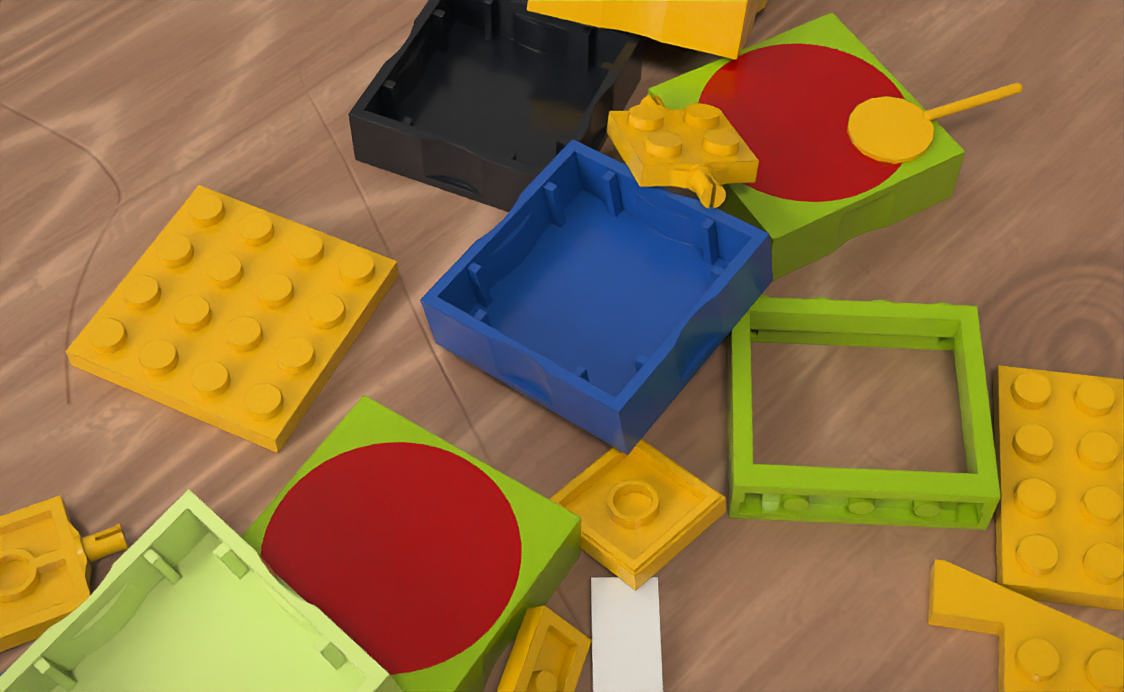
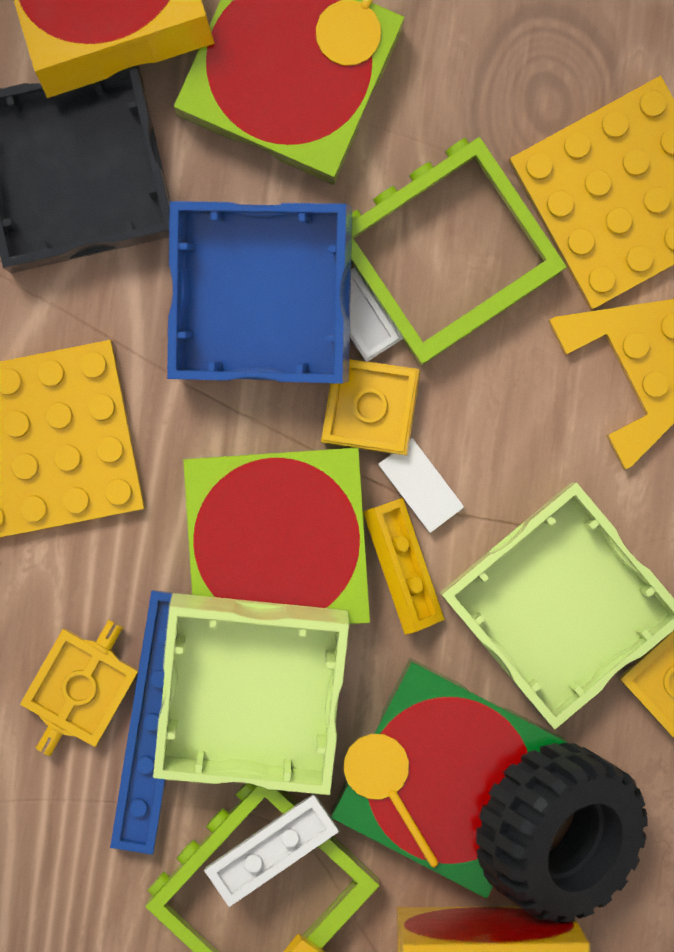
camera: 40 degrees left, 35 degrees up
yellow plate [607,95,759,208] -> none
none -> white tile [350,267,402,362]

